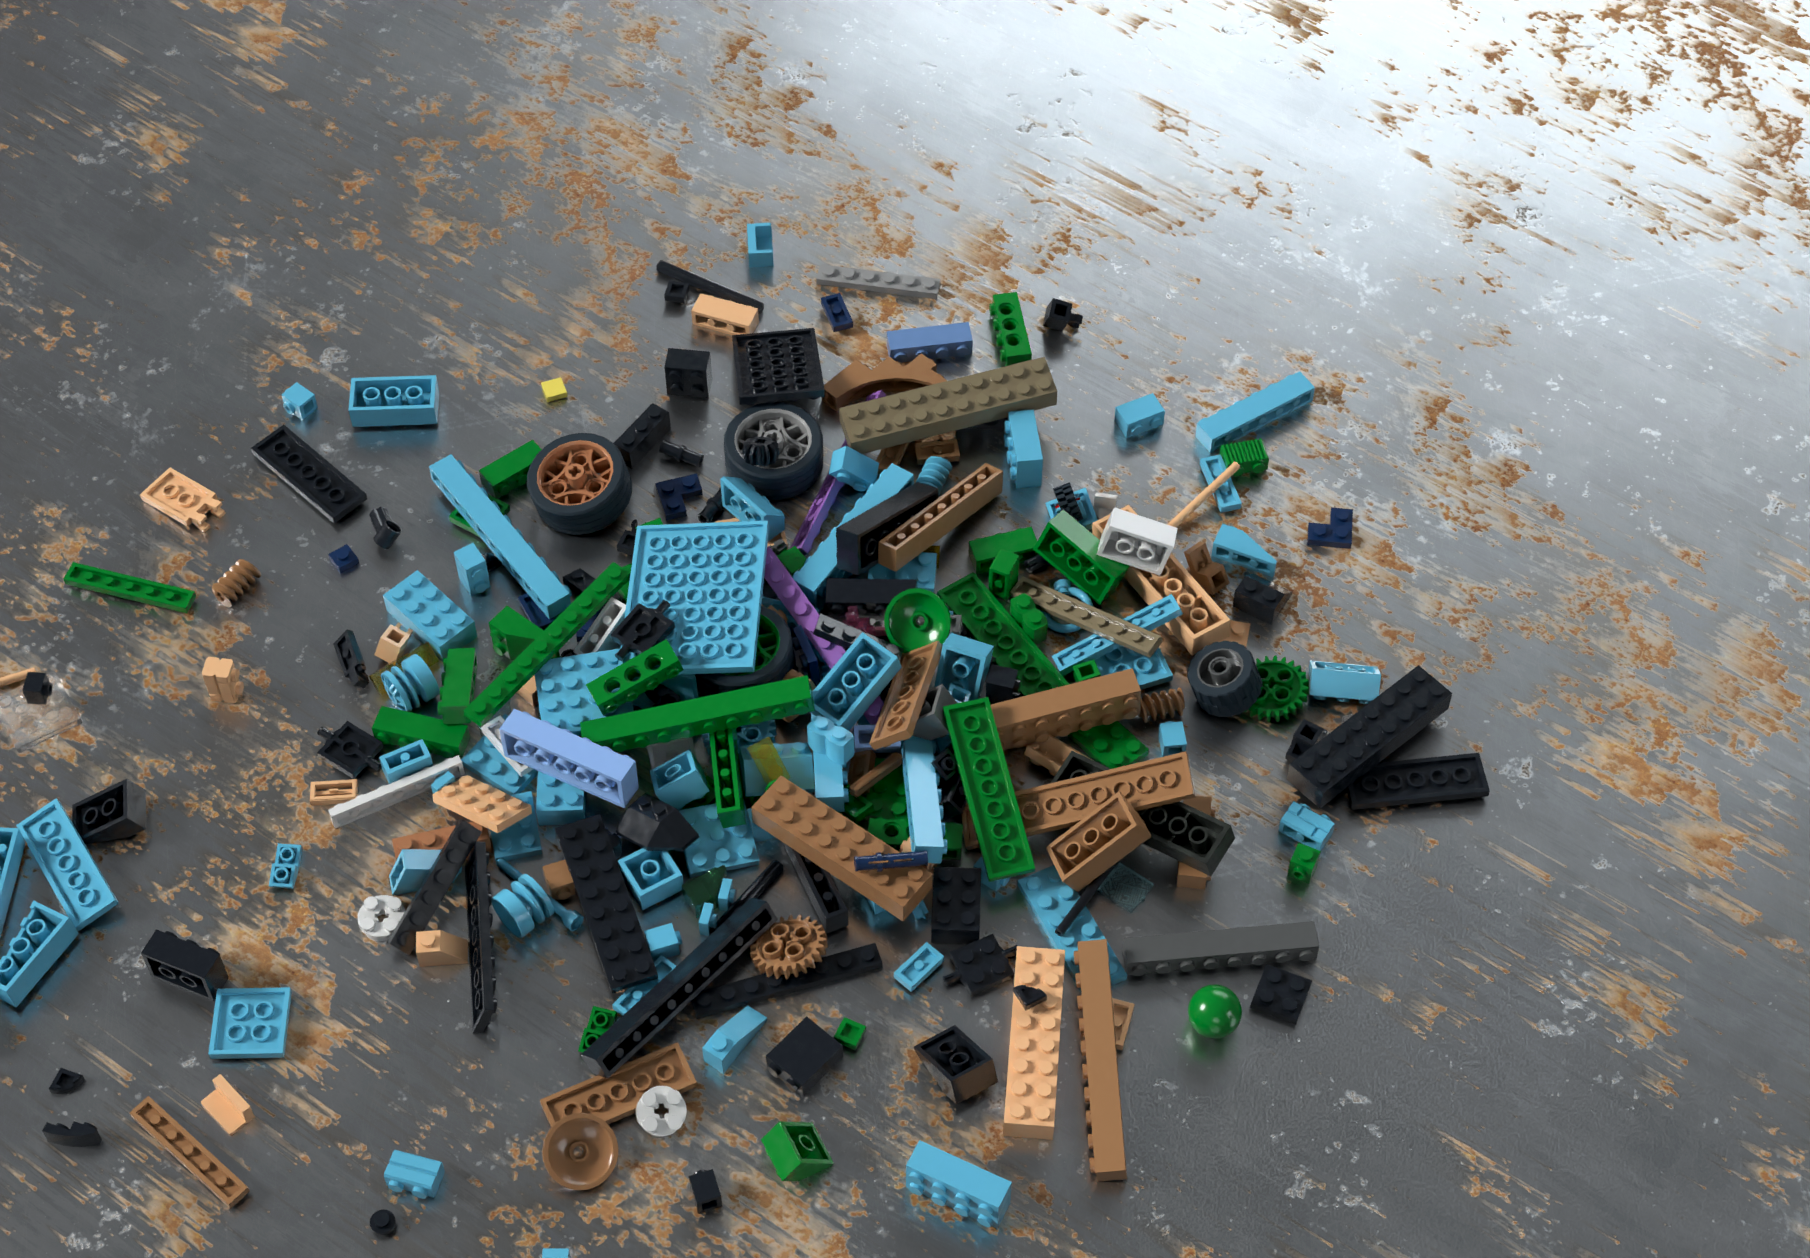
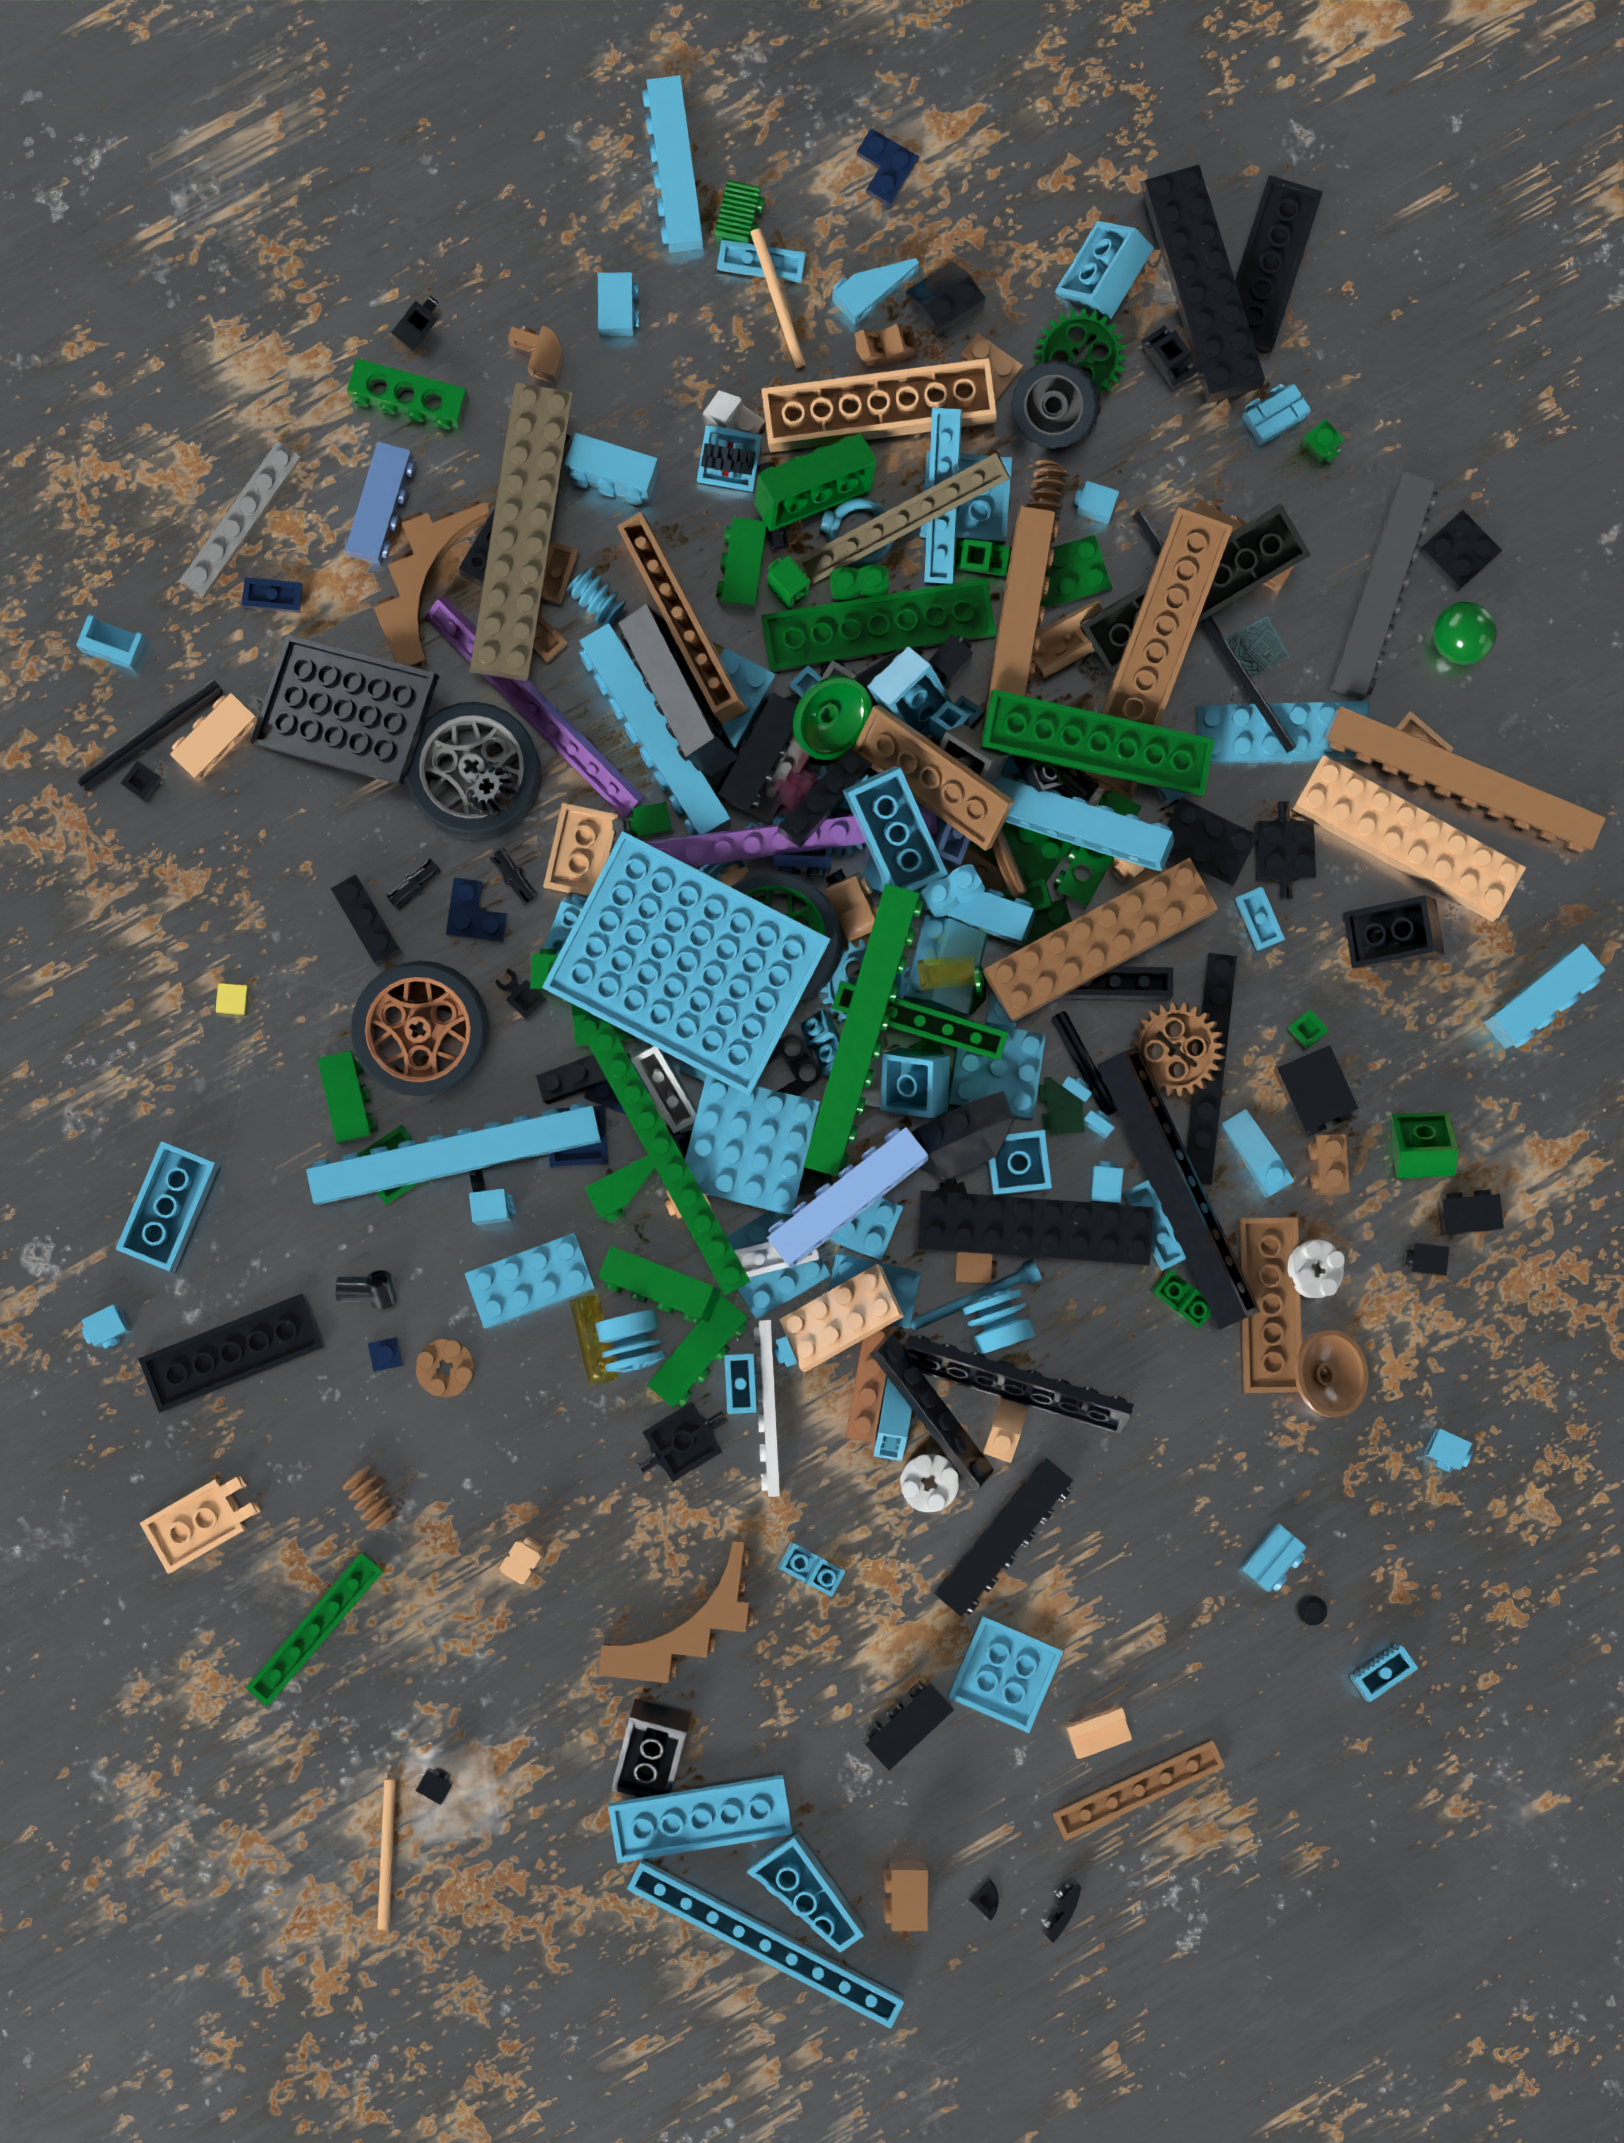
camera: 70 degrees left, 30 degrees up
light nougat tile [310,779,358,806] -> none
black hinge [333,629,369,688] -> none
light nougat brick [375,622,413,666] -> none
green brick [586,639,684,715] -> none
black plate [611,600,675,661] -> none
black brick [664,348,712,398] -> none
medium azure slope [720,476,785,541] -> none
medium azure brick [829,446,879,491] -> none
dark blue pin [854,850,928,872] -> none
black tile [1013,985,1047,1011] -> none
medium nougat slope [1046,791,1151,892] -> none
white brick [1097,507,1178,575] -> none
none -> medium nougat plate [416,1339,475,1397]
none -> medium nougat brick [508,325,563,384]
none -> medium nougat arch [598,1541,754,1683]
none -> medium nougat brick [884,1860,928,1931]
none -> black brick [934,1458,1073,1617]
none -> medium nougat brick [1309,1134,1350,1196]
none -> black brick [1437,1189,1504,1236]

